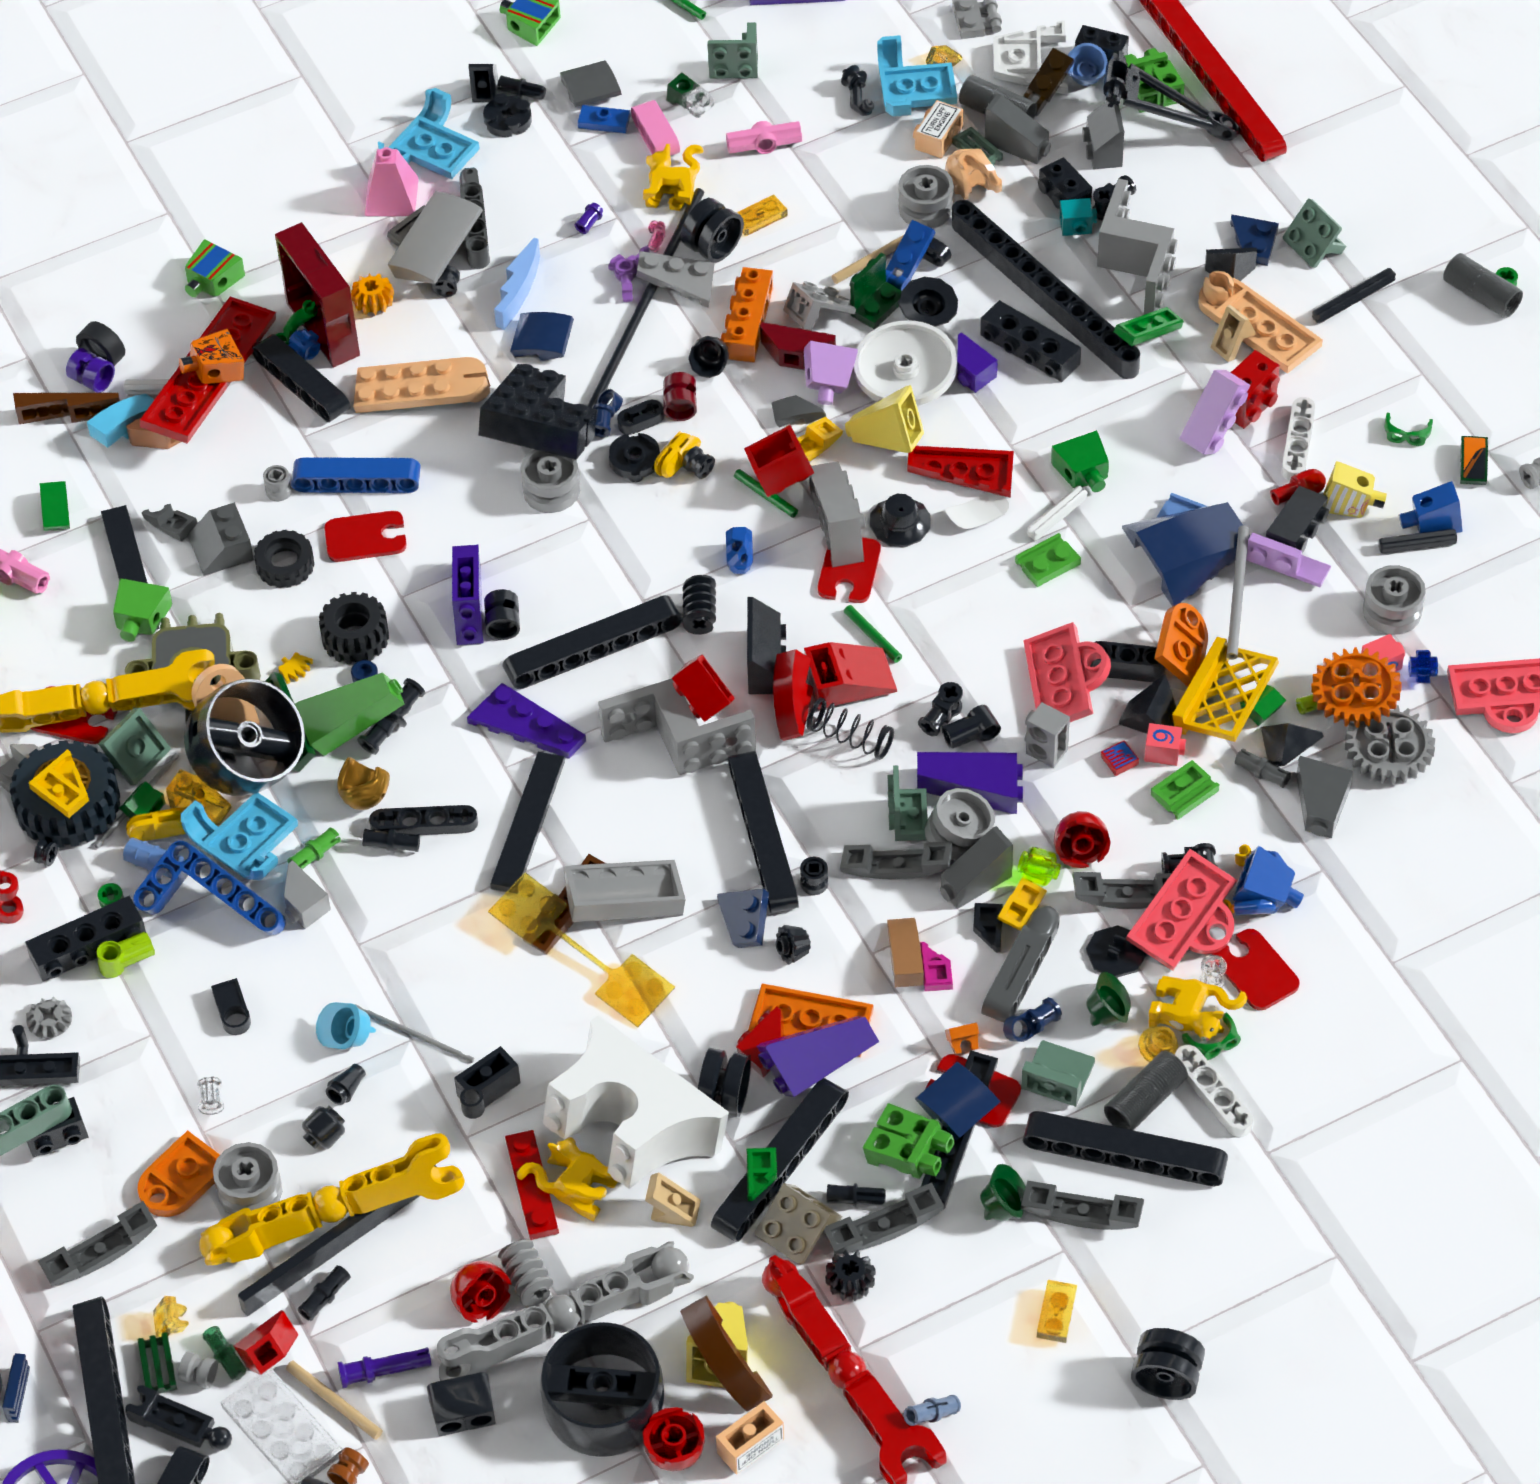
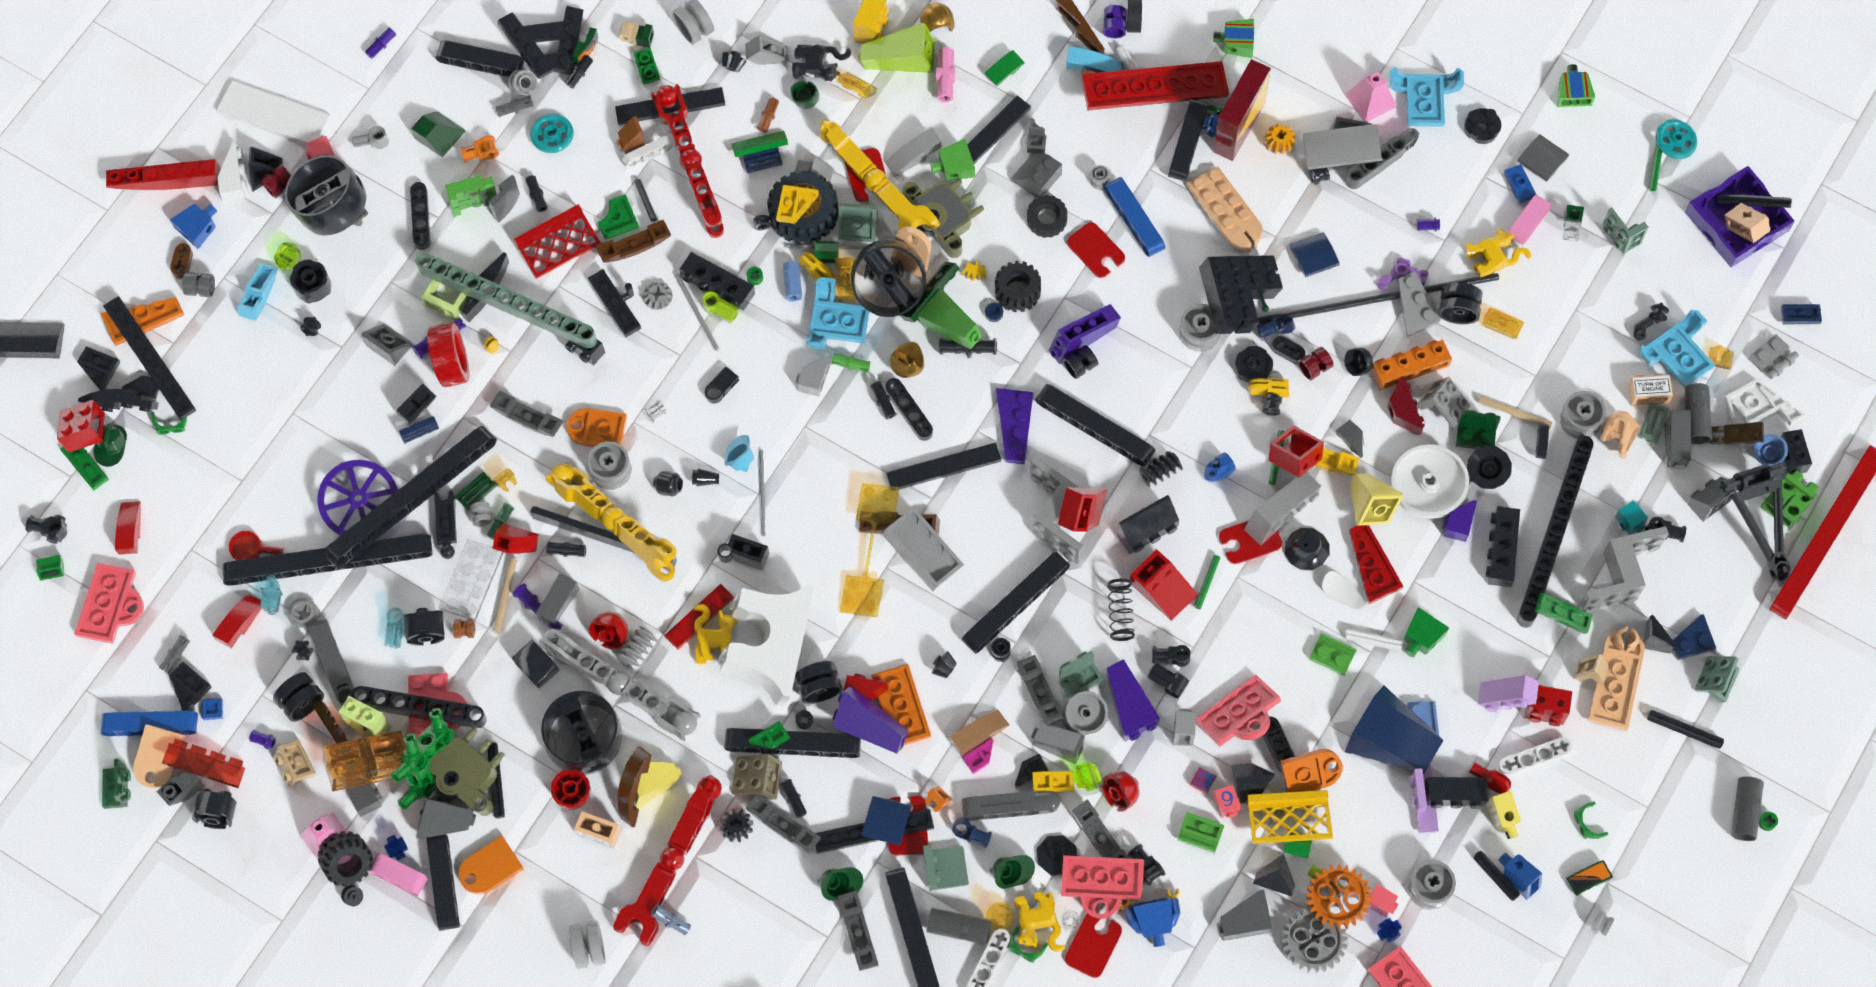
camera: 60 degrees right, 15 degrees up
blue beam [133,841,286,935] -> none
orange torso [179,329,244,384] -> none
black slope [468,64,498,102] -> none
light blue slope [494,237,540,330] -> none
black axle [497,75,546,100] -> none
tan slope [645,1172,701,1227] -> none
clear pink arm [647,220,666,252] -> none
dark blue wing [717,889,769,948] -> none
bright pink piece [726,121,802,154] -> none
red slope [773,649,813,741] -> none
lavender torso [804,341,858,405] -> none
bright green hips [862,1103,954,1179] -> none
blue plate [886,220,936,291] -> none
clear yellow plate [1036,1280,1077,1343] -> none
black brick [1038,157,1092,209] -> none
light grey piece [1227,526,1249,660] -> none
dark grey pin [1234,748,1291,788] -> none
none -> dark grey slope [536,573,580,626]
none -> light grey axle [675,273,719,351]
none -> black bush [795,710,813,730]
none -> light grey slope [885,127,942,177]

